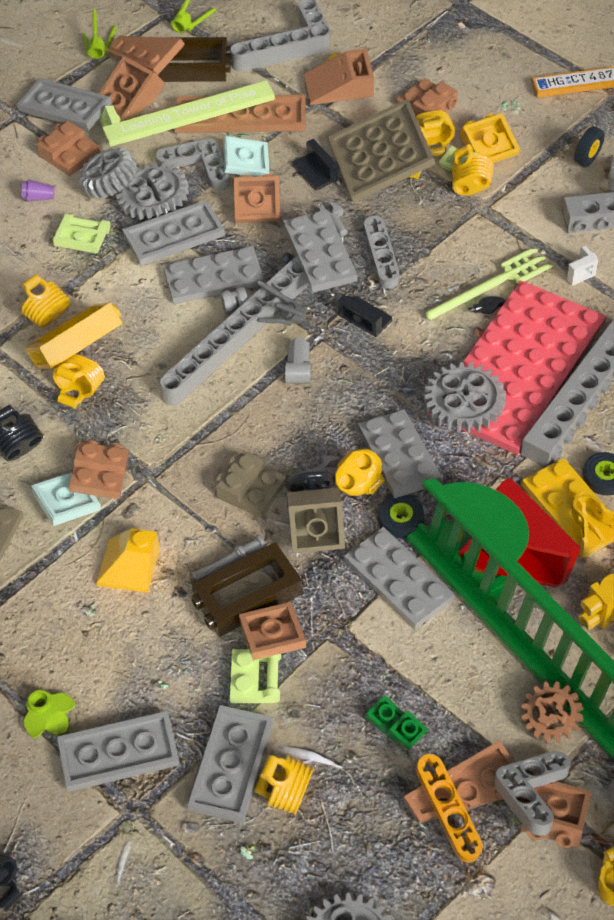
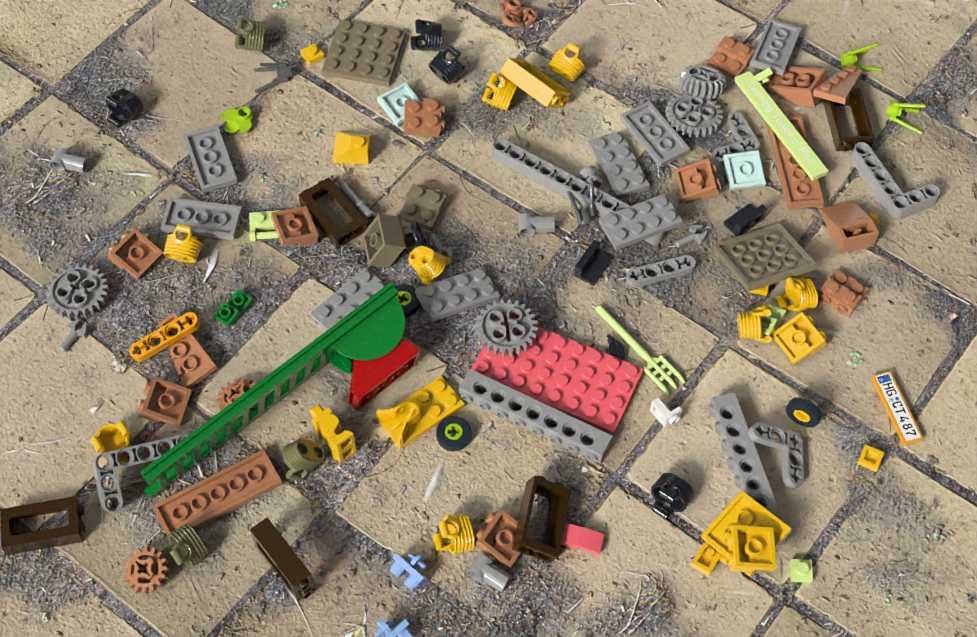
camera: 80 degrees right, 5 degrees up
medium lavender cone [22,179,54,202] -> none
yellowish green plate [53,213,110,254] -> none
light grey beam [494,751,570,836] -> none
none -> nougat plate [108,228,163,280]

